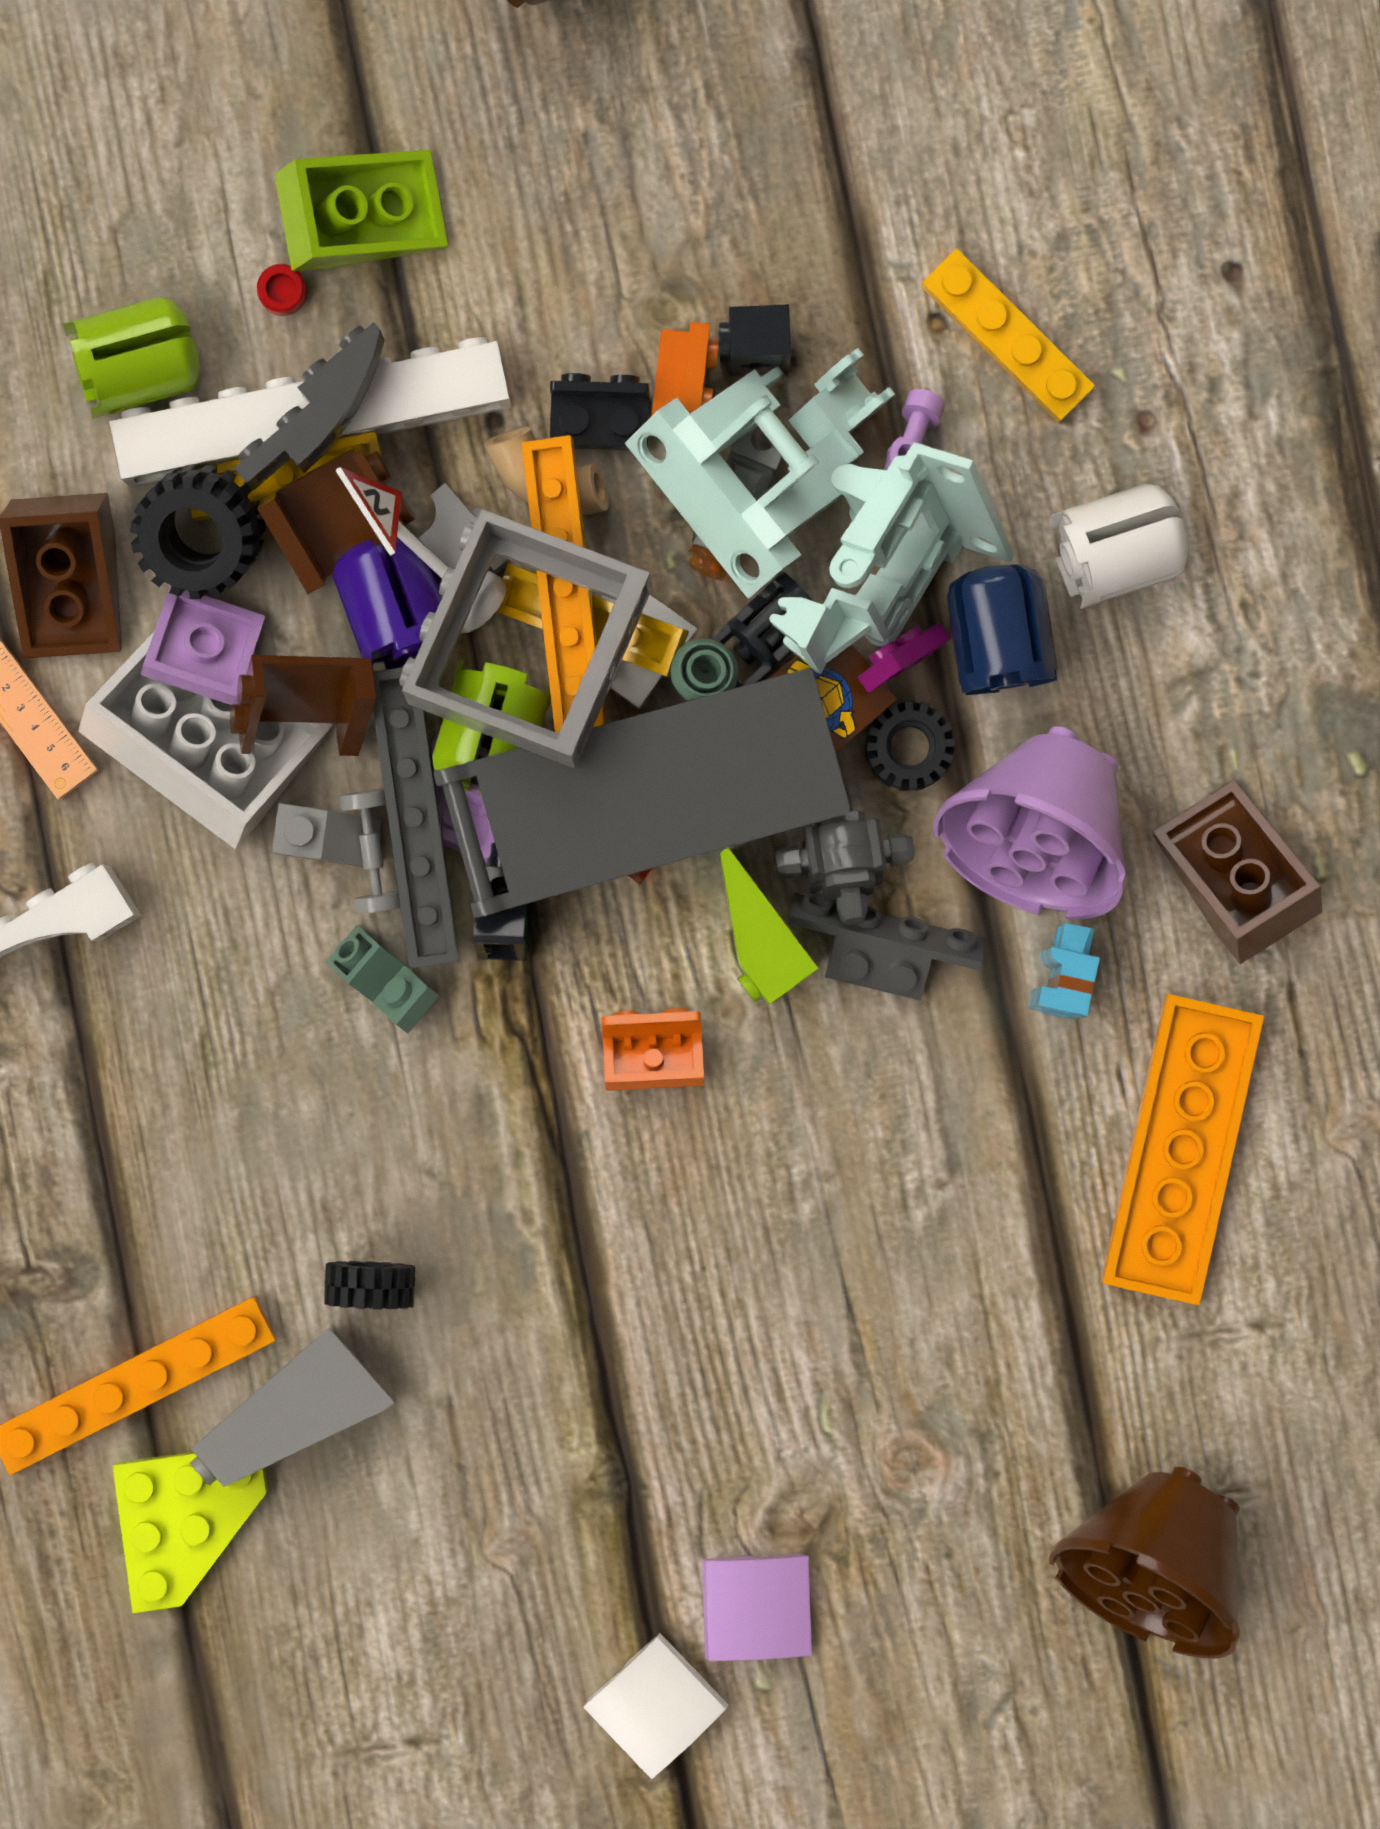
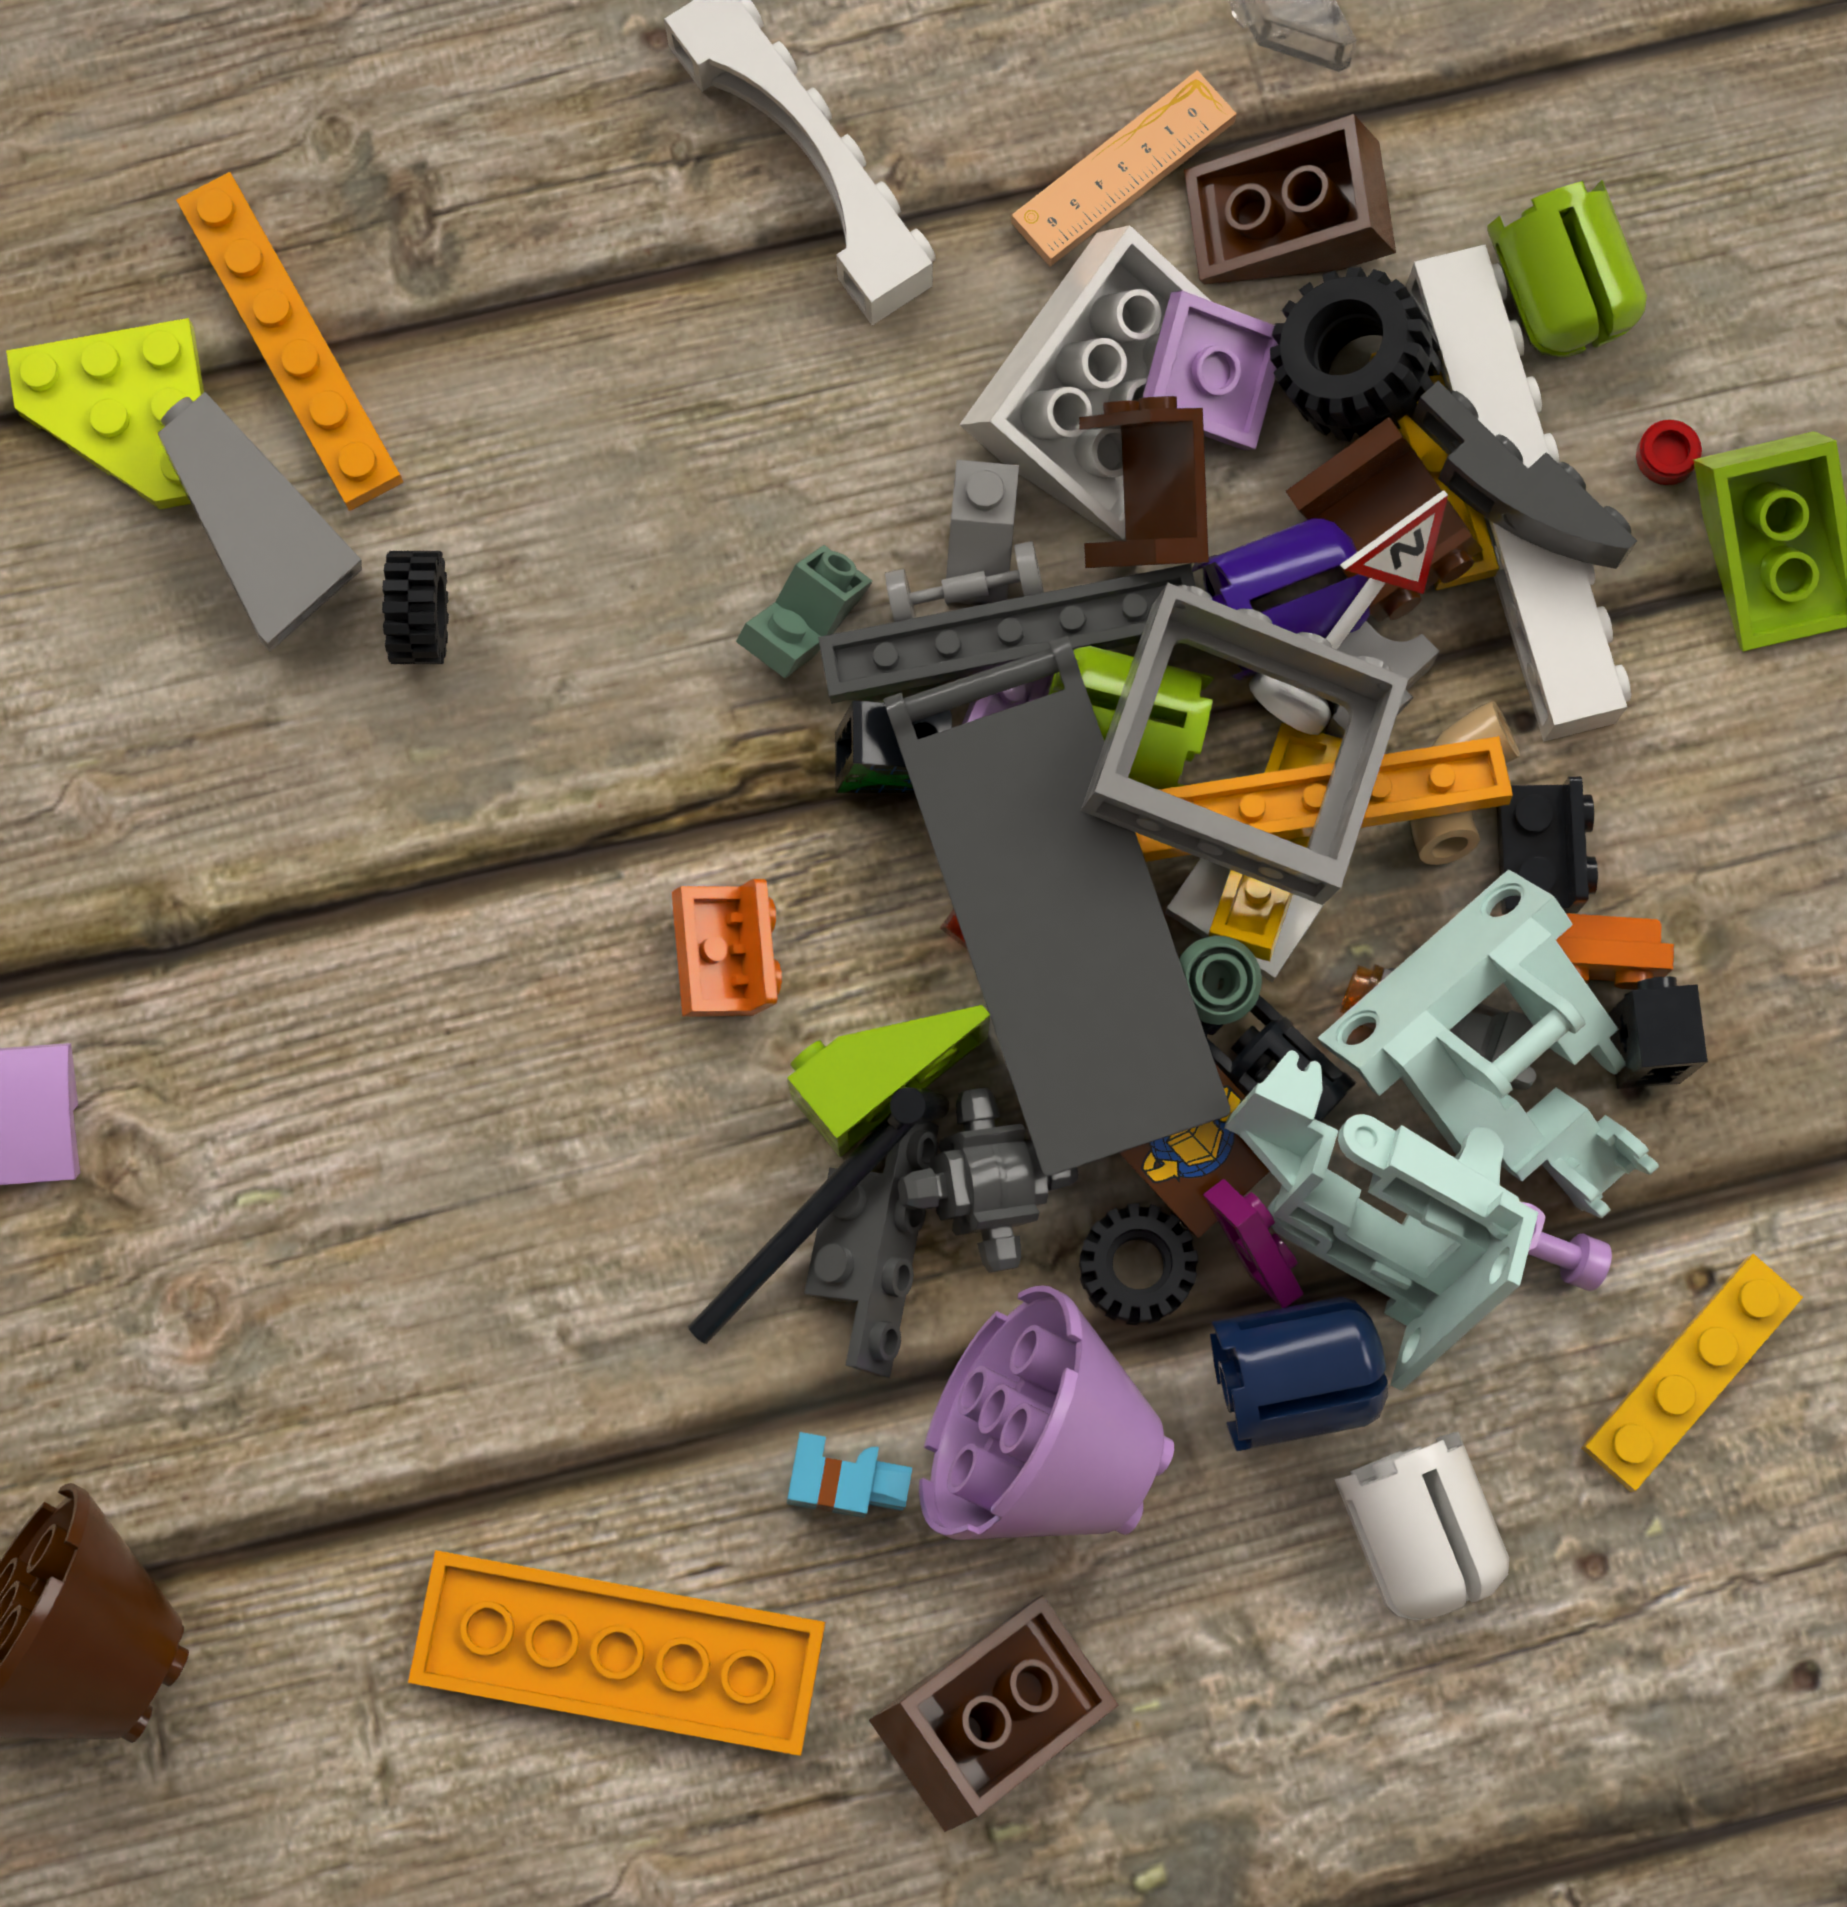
camera: 90 degrees right, 10 degrees down
none -> black bar [688,1087,949,1344]

